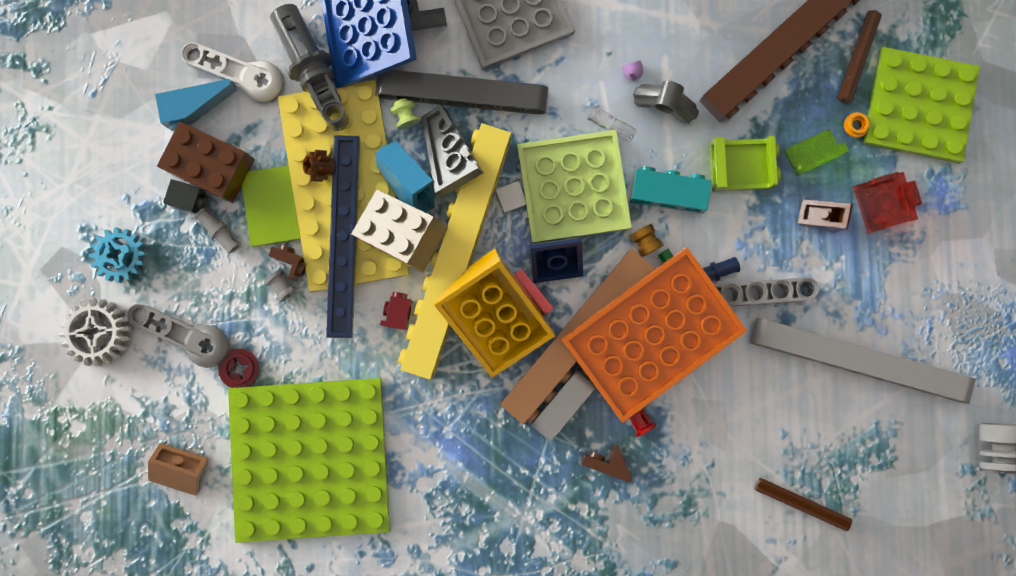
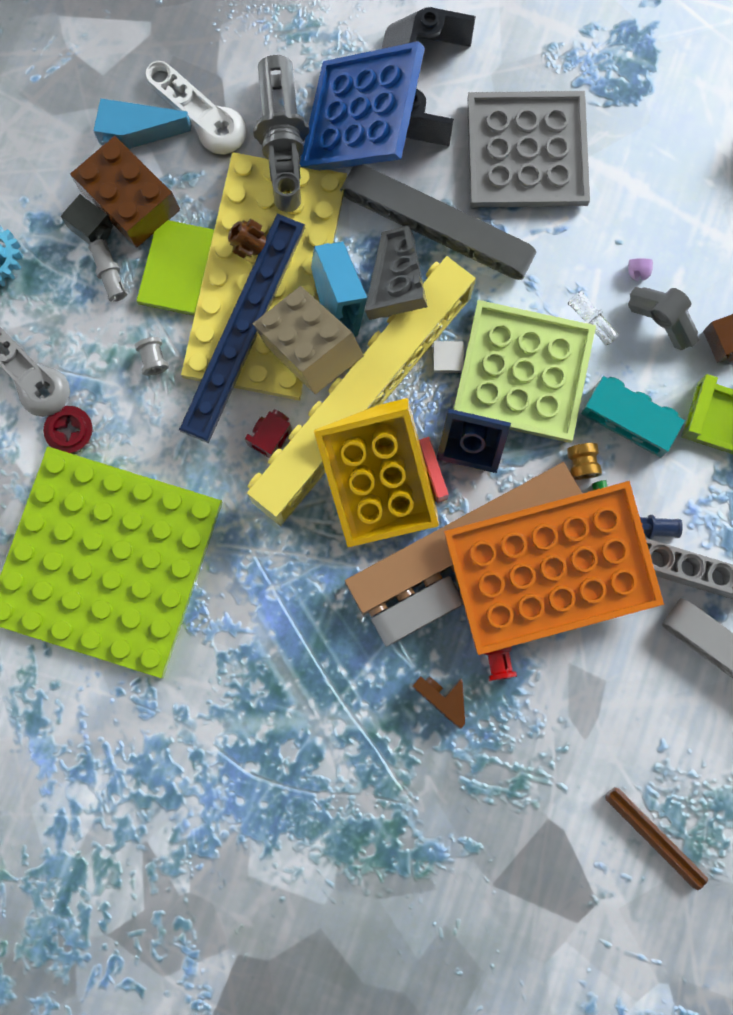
camera: 25 degrees right, 5 degrees down
reddish brown bracket [268,245,306,282] -> none
yellowish green wheel [390,98,421,130] -> none

